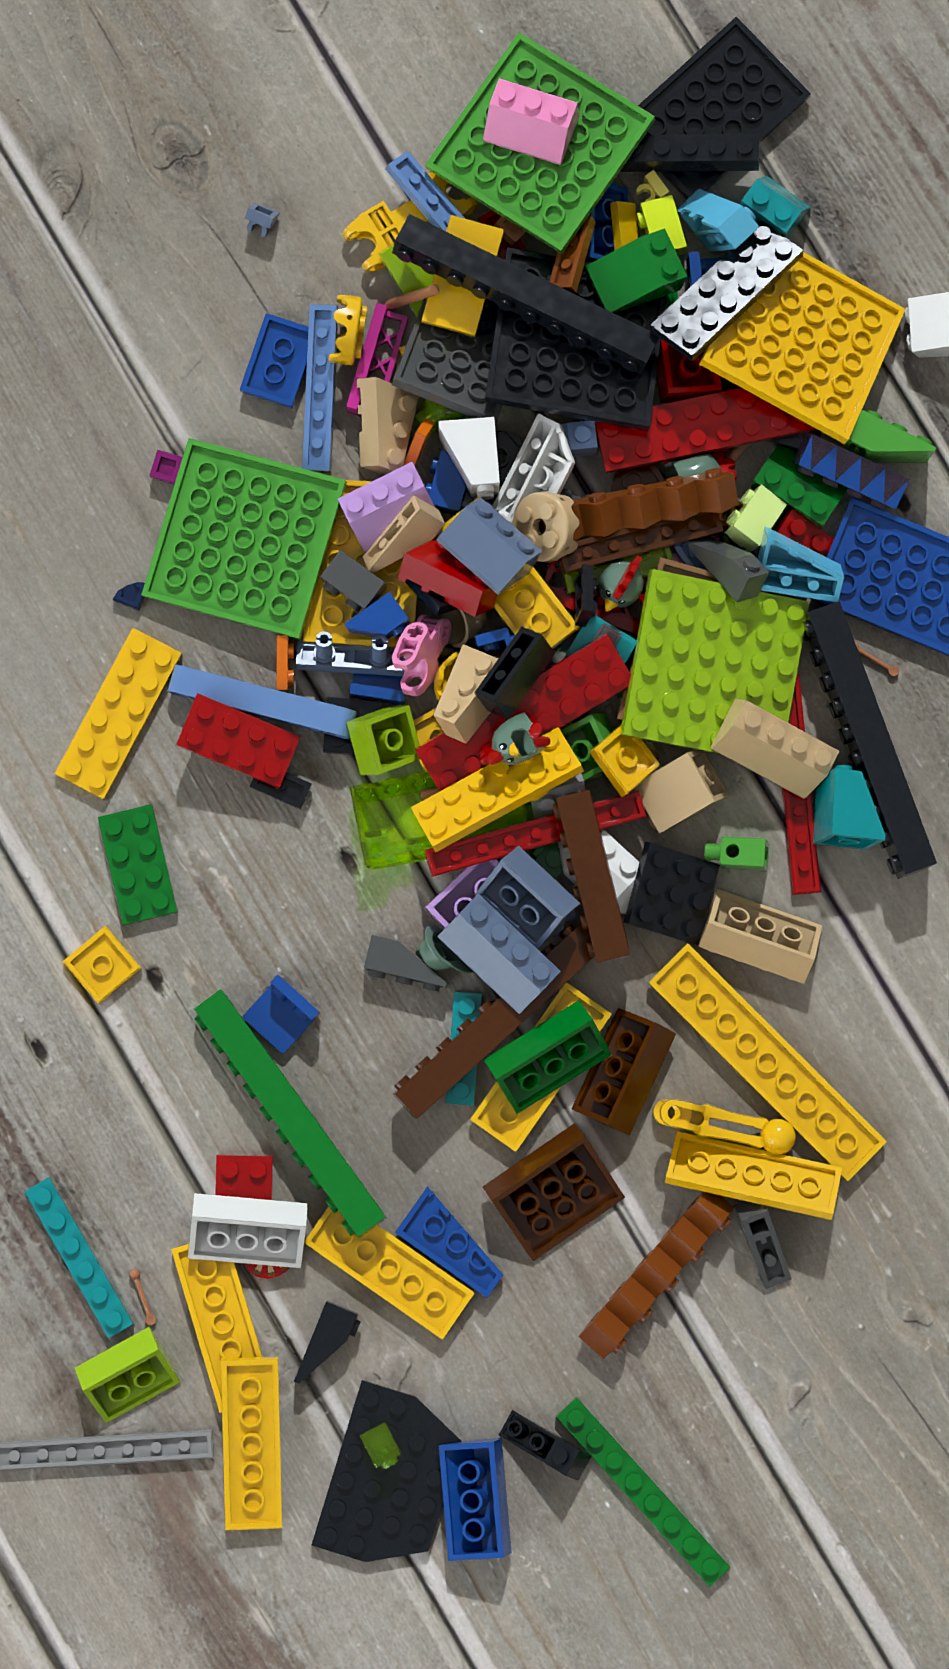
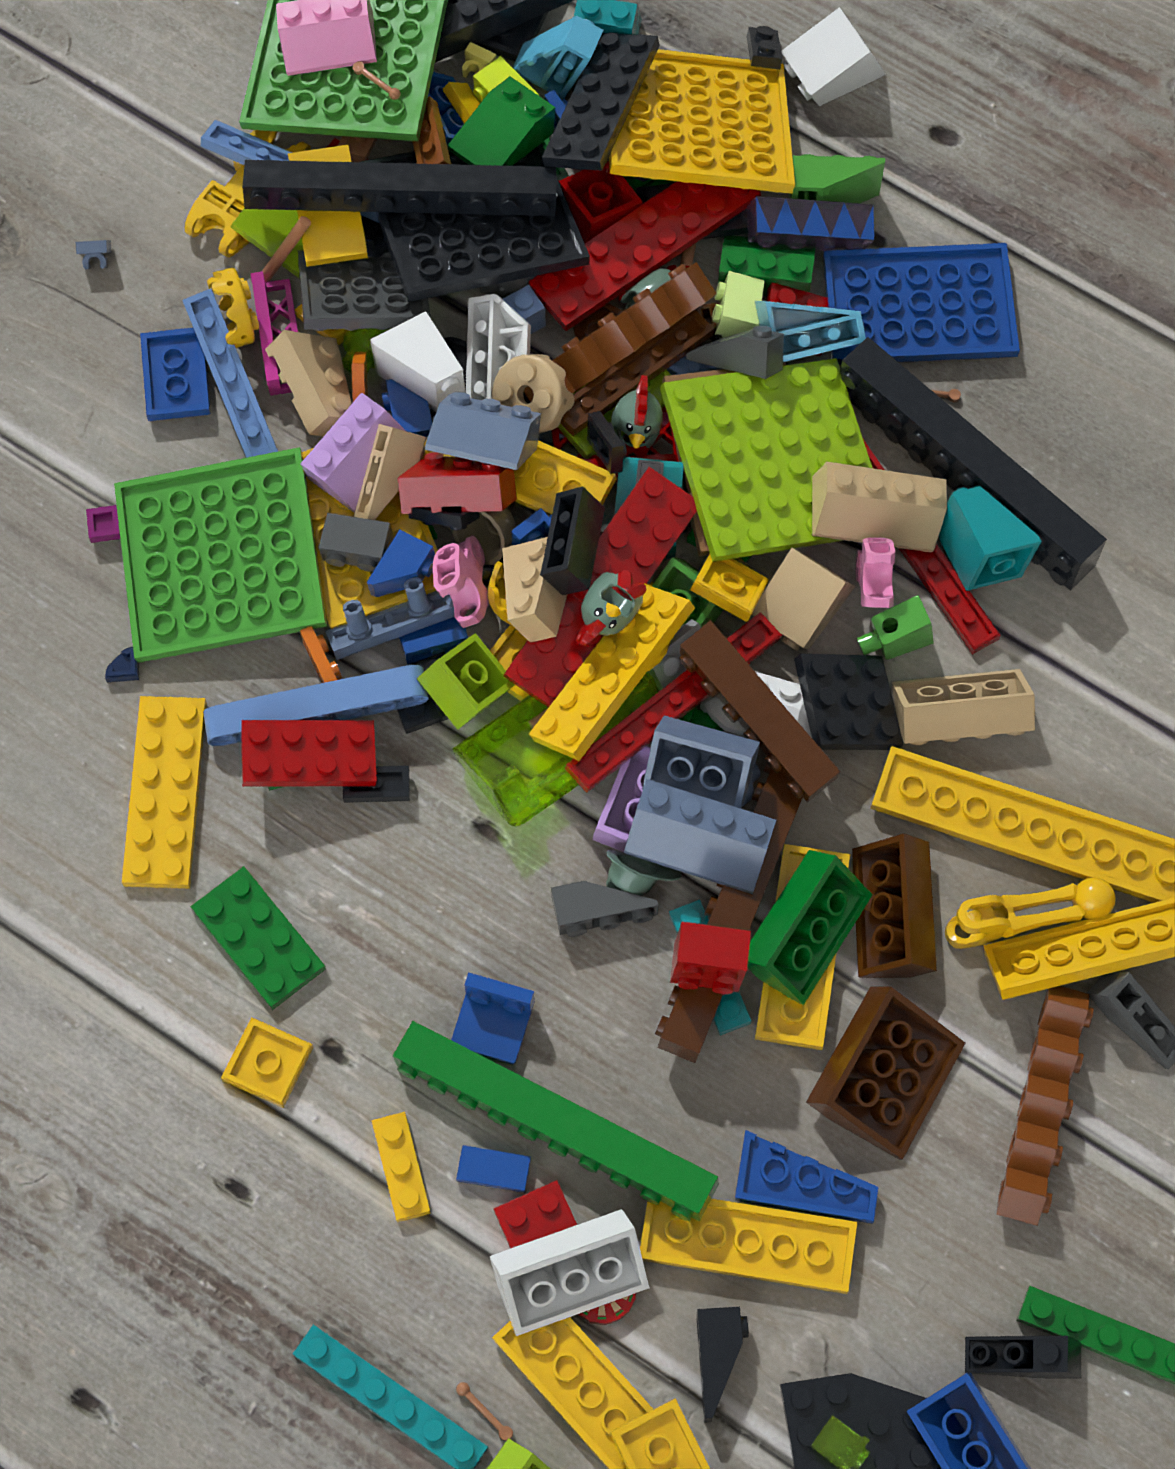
camera: 20 degrees left, 15 degrees down
none -> nougat hinge [353,61,401,100]
none -> yellow plate [371,1111,431,1223]
none -> blue tile [456,1145,531,1193]
none -> red brick [670,921,751,994]
none -> black plate [746,26,782,70]
none -> bright pink piece [856,537,895,608]

